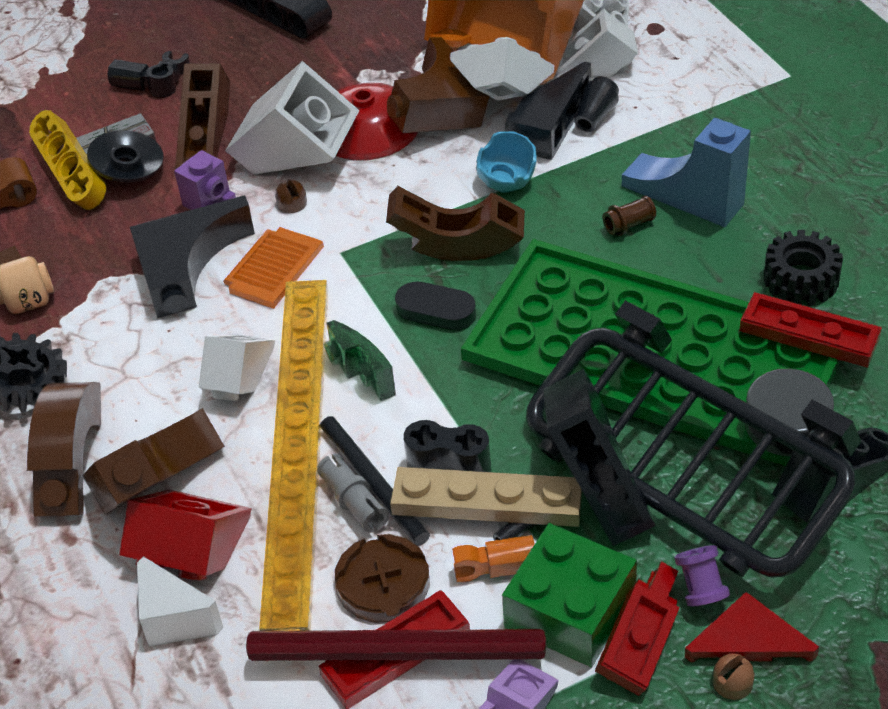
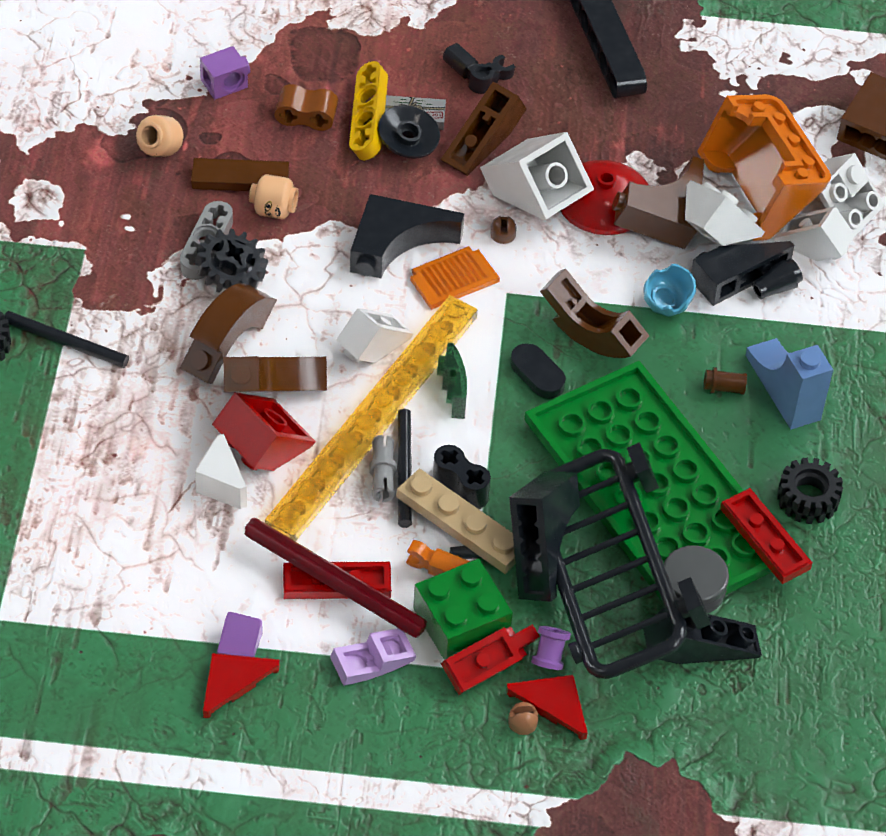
camera: 25 degrees right, 5 degrees up
medium lavender brick [174,150,236,210] -> none
reddish brown tile [335,534,430,623] -> none

